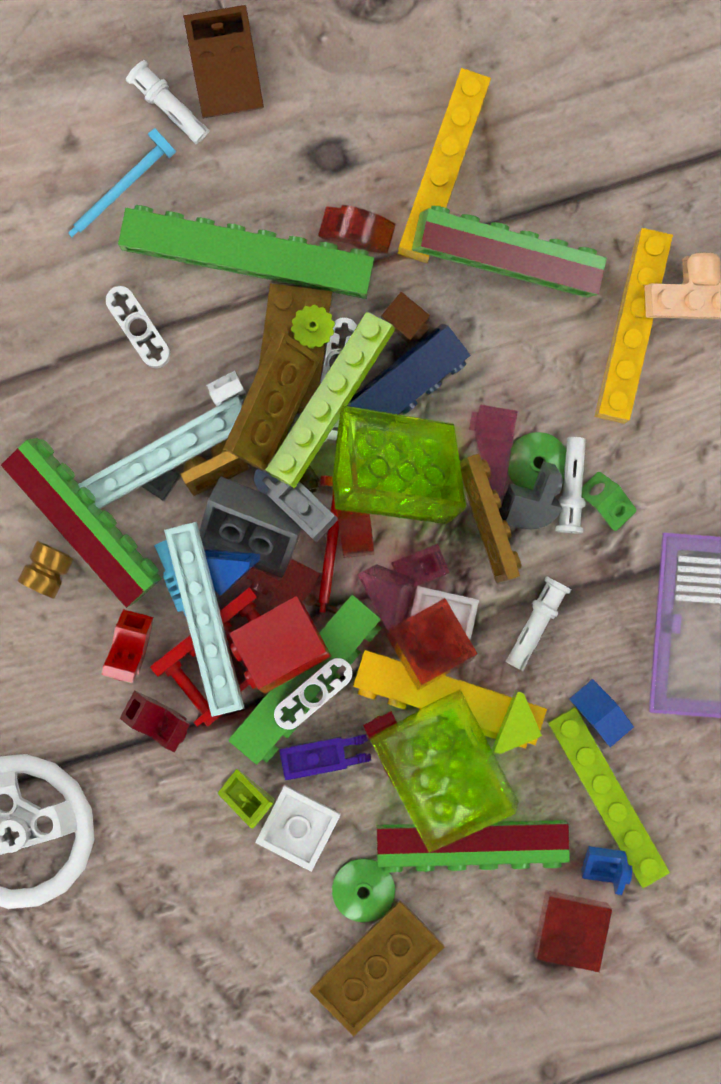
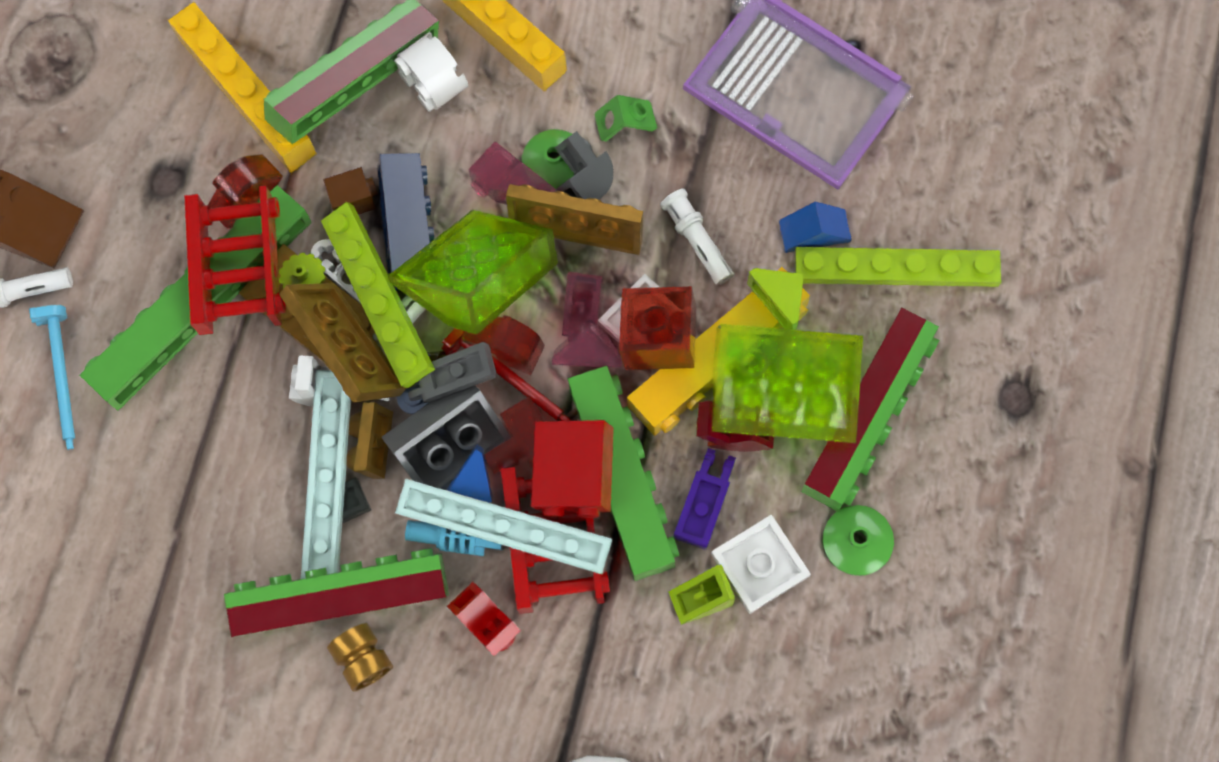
camera: 55 degrees left, 15 degrees down
white beam [106,286,171,368] -> none
dark red brick [120,690,190,753] -> none
white beam [274,658,352,729] -> none
pearl gold plate [309,900,445,1037] -> none
clear red brick [533,890,612,973] -> none
white pin [555,437,586,534] -> none
blue bracket [581,846,632,895] -> none
none -> red fence [184,186,286,335]
none -> white brick [394,32,469,112]

